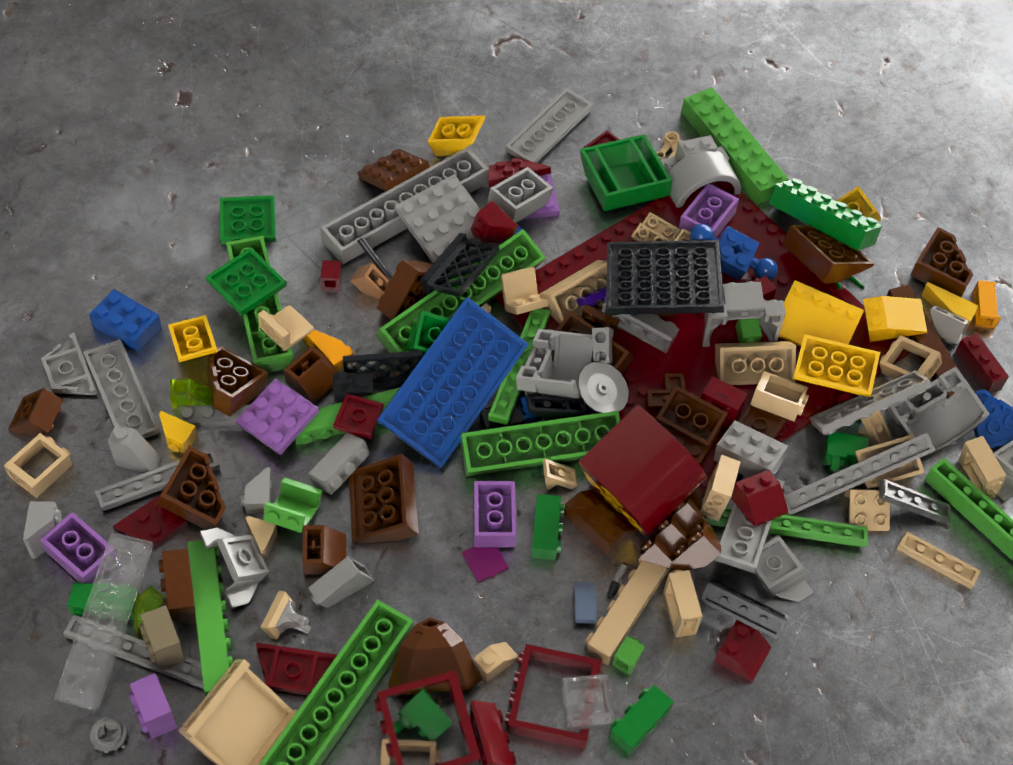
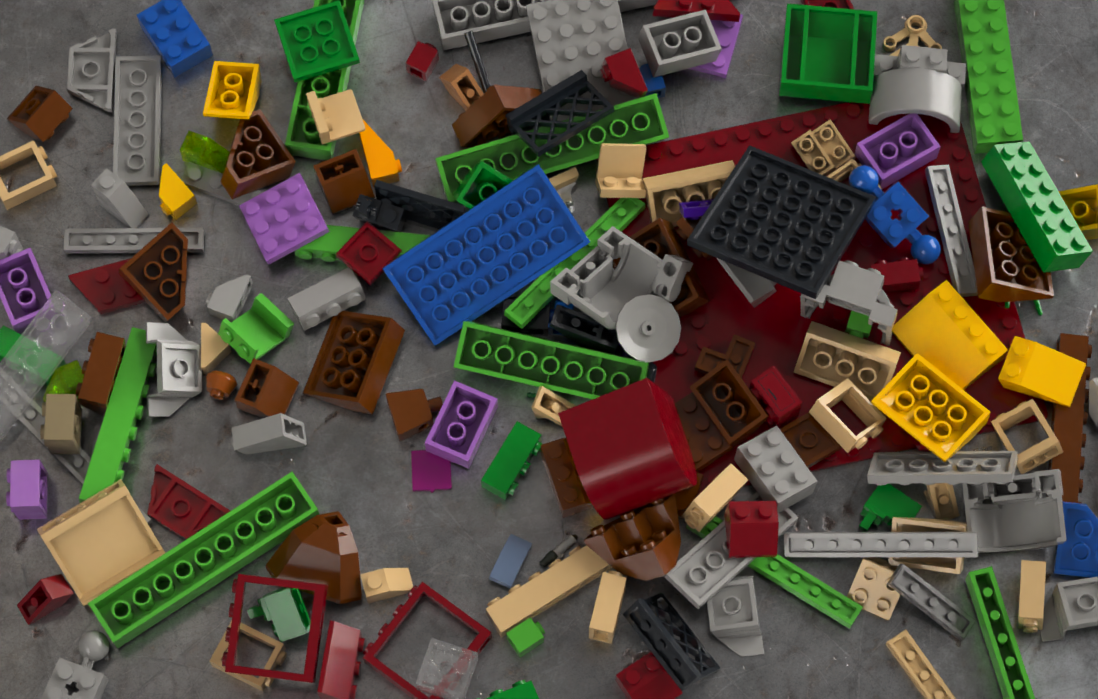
camera: 30 degrees right, 15 degrees up
piece [260,591,311,640] -> none
none -> dark orange cone [206,370,237,400]
none -> reddish brown torso [386,389,443,441]
none -> light grey plate [925,165,978,297]

